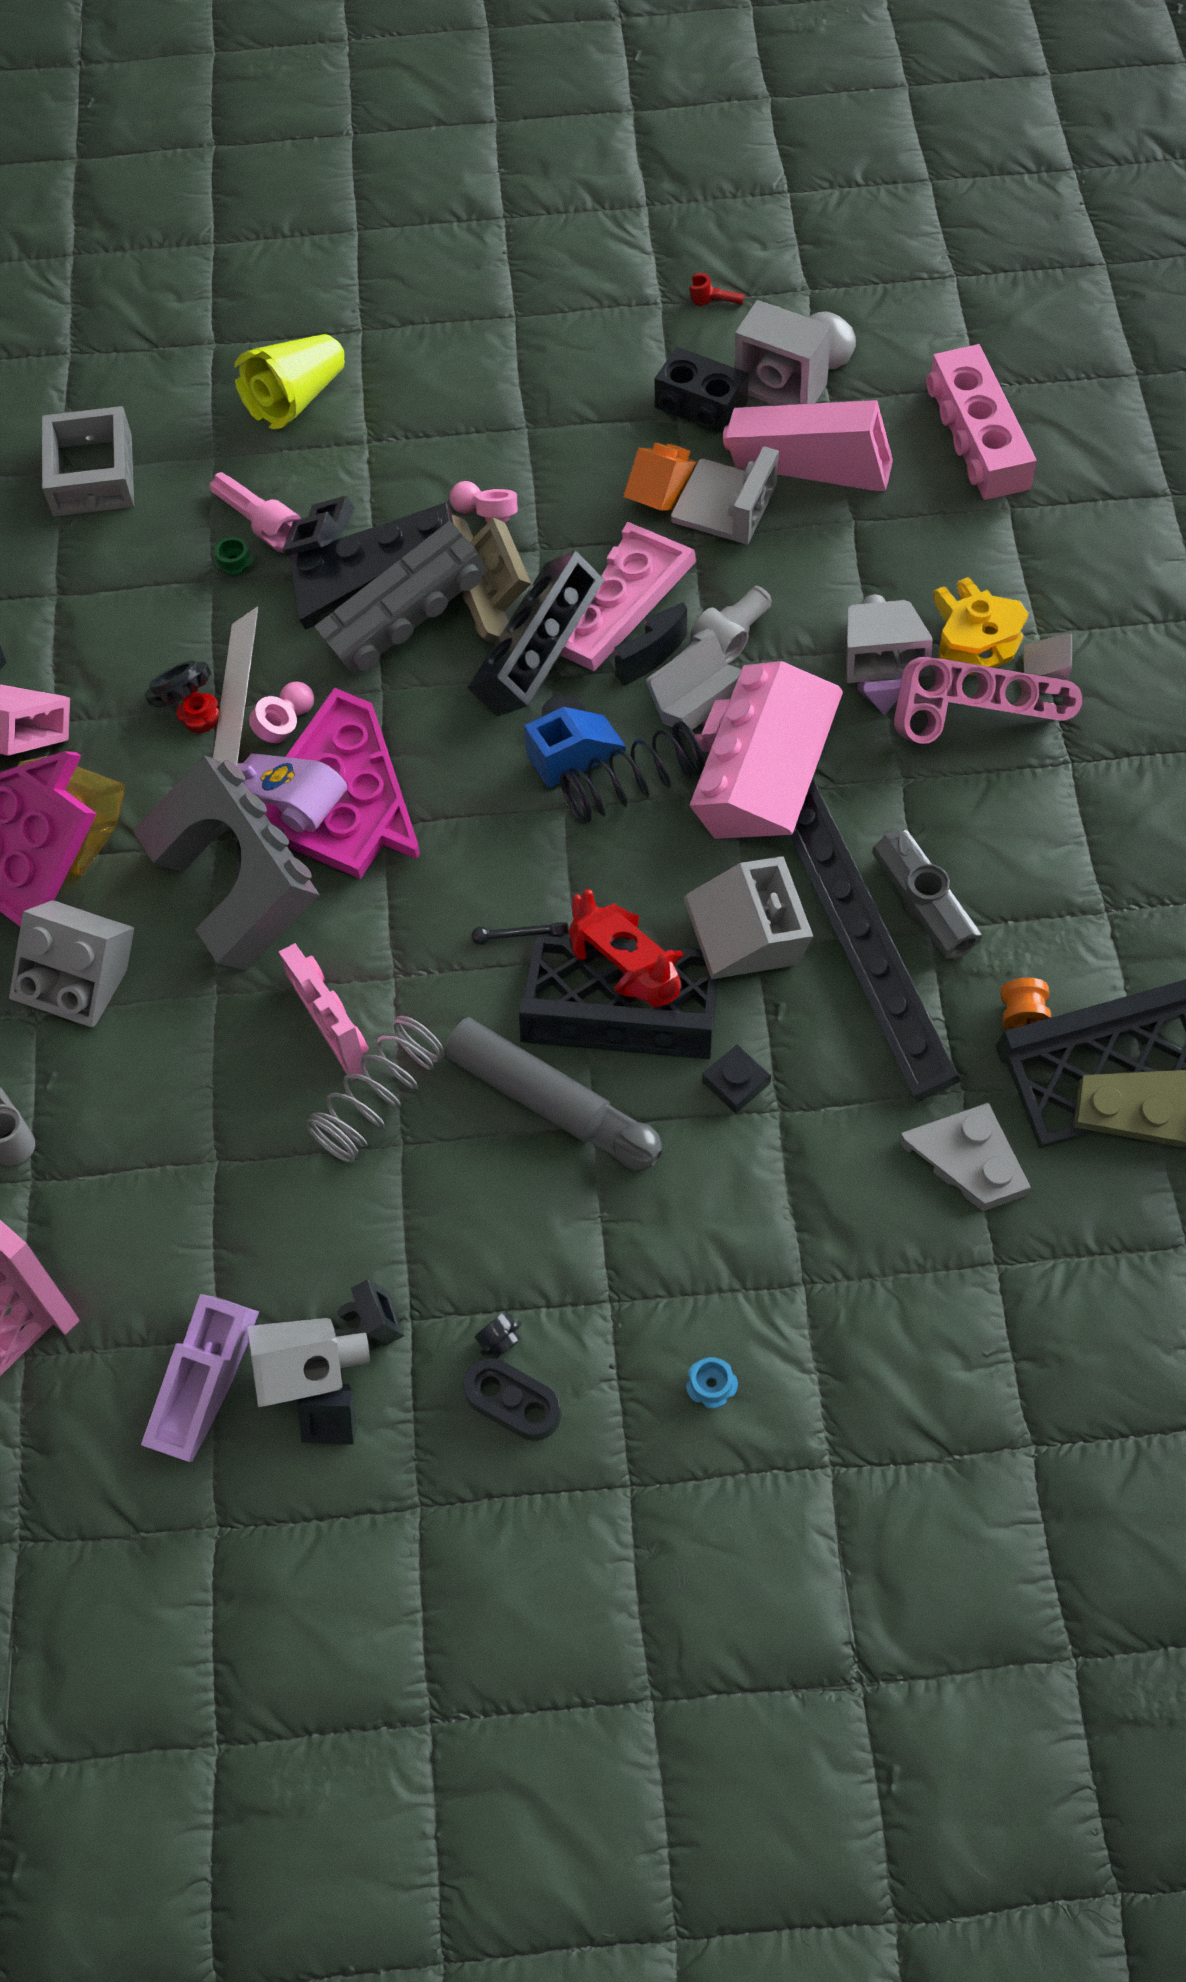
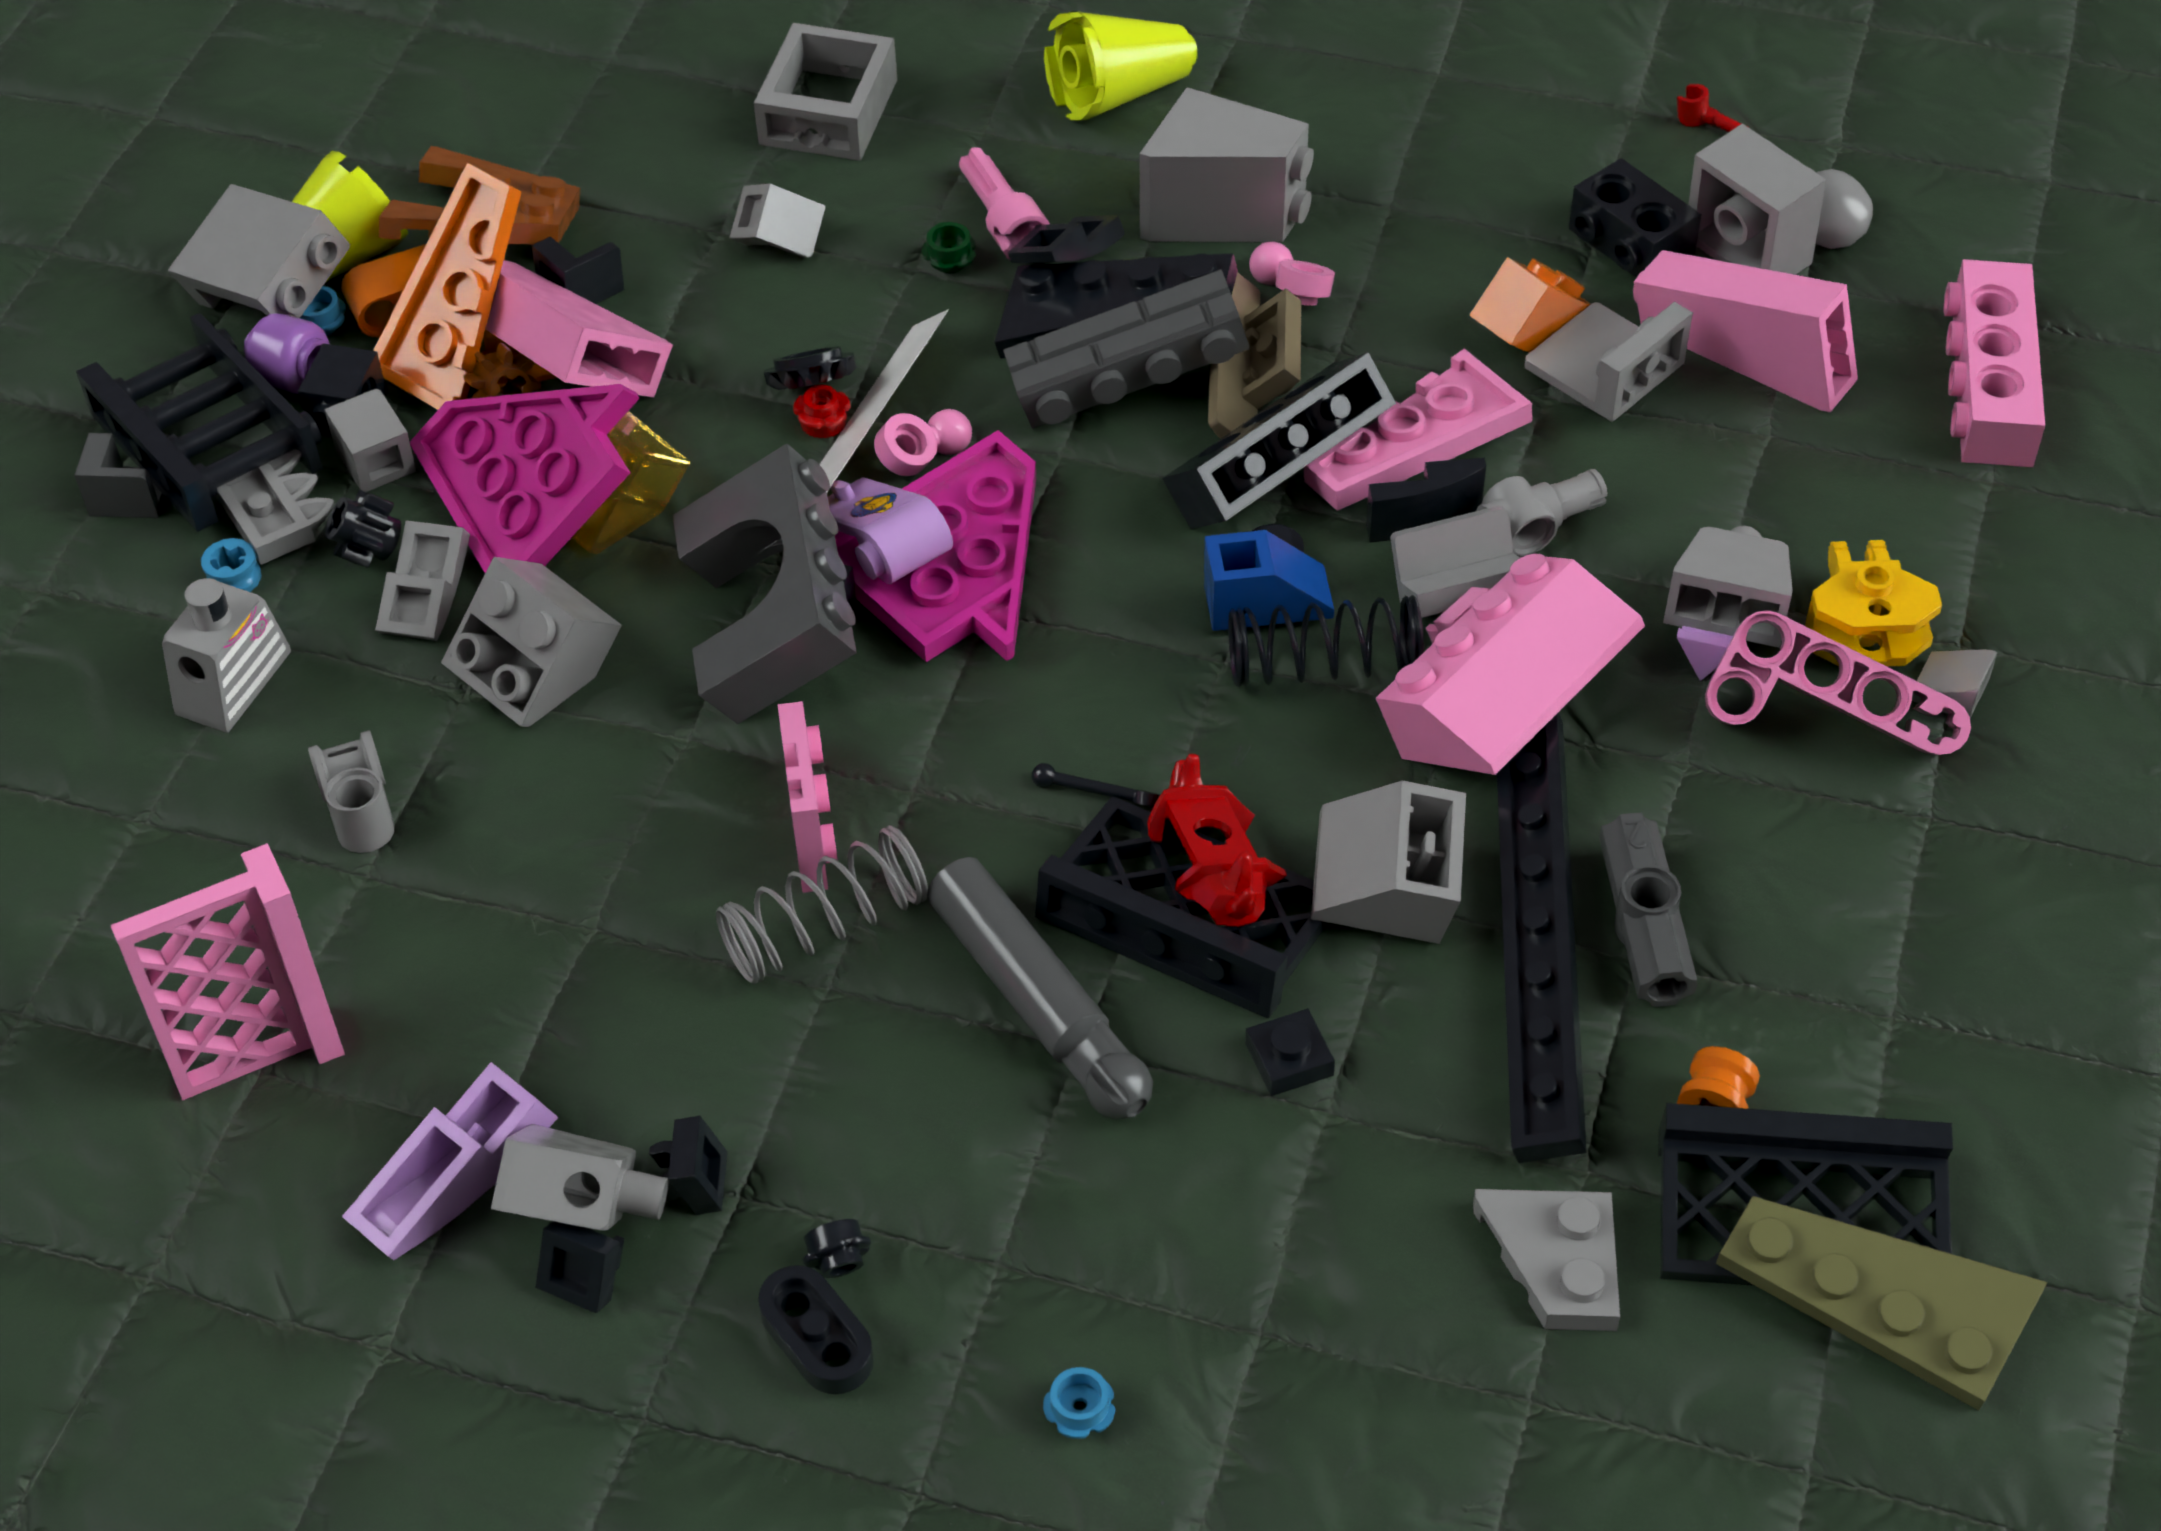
camera: 20 degrees right, 10 degrees down
none -> light grey panel [729,184,826,257]
none -> light grey slope [1140,87,1314,242]

